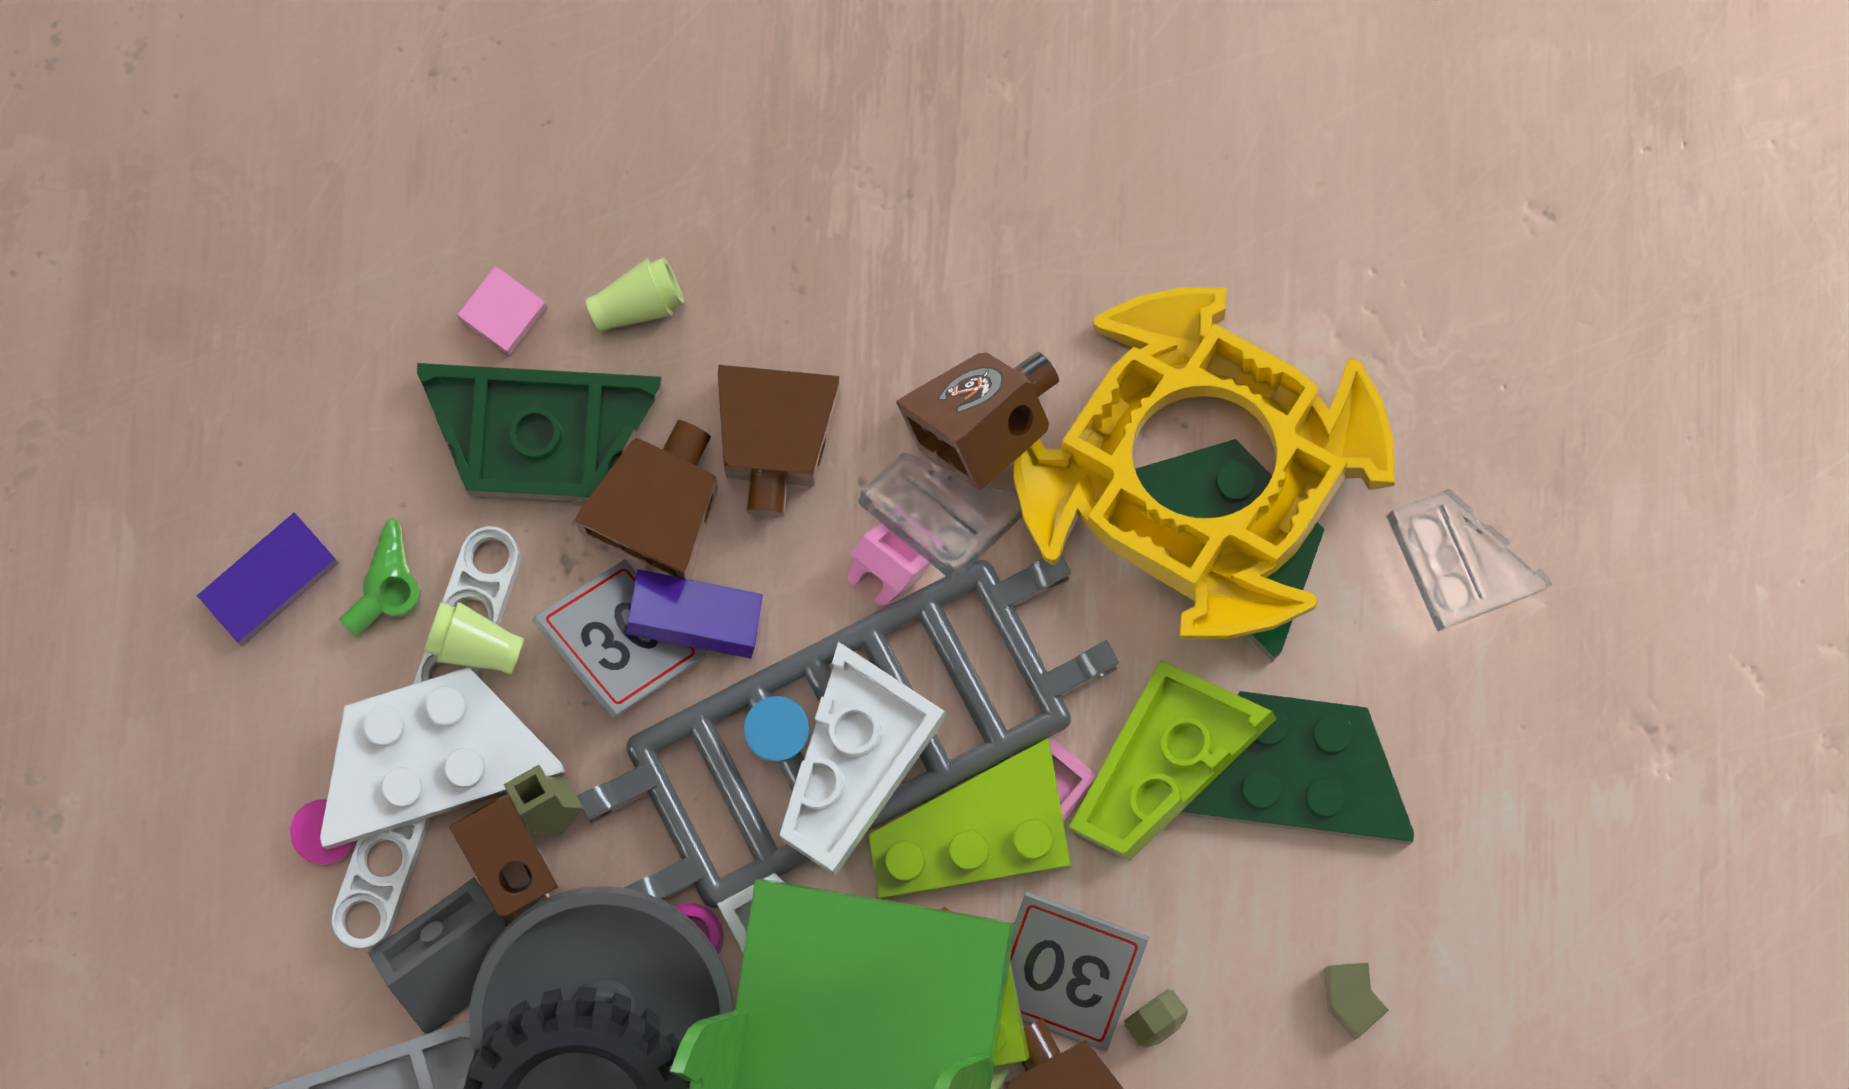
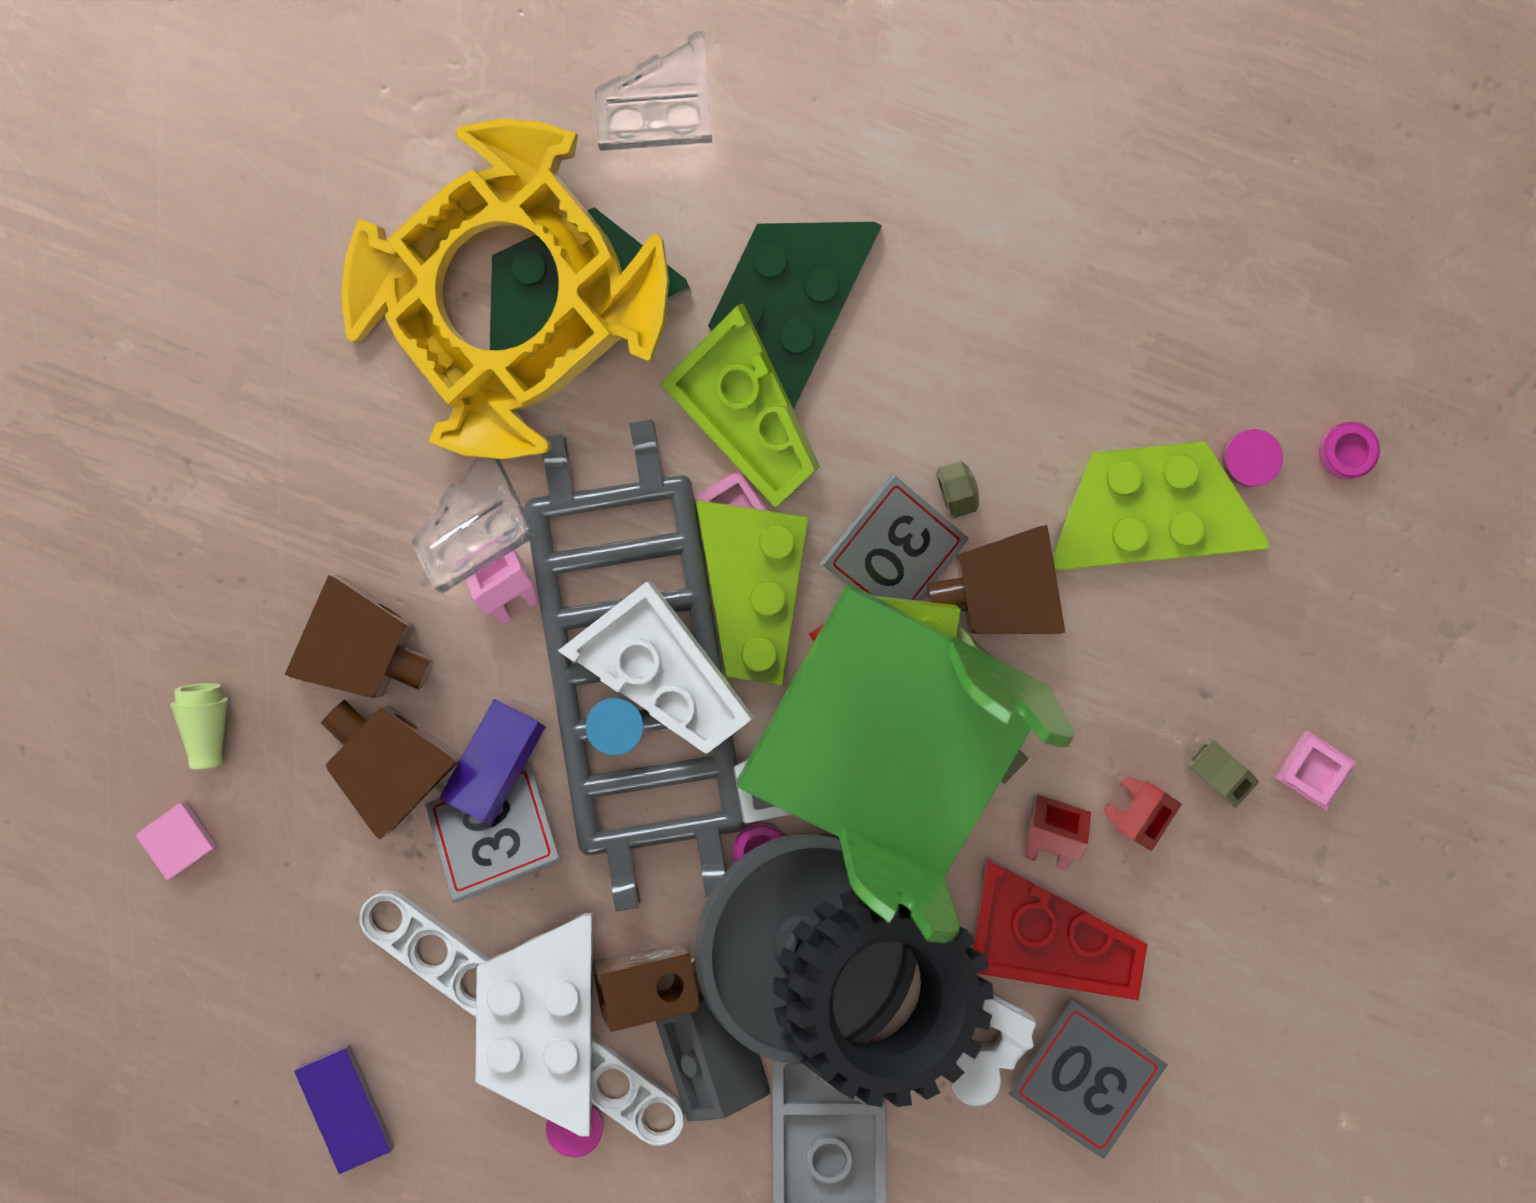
camera: 70 degrees left, 10 degrees up
bright green animal [339,518,421,638] -> none
dark green wing [417,363,663,502] -> none
yellowish green cone [423,601,524,674] -> none
olive piece [503,764,584,835] -> none
reddish brown torso [896,351,1059,491] -> none
olive piece [1324,963,1389,1040] -> none

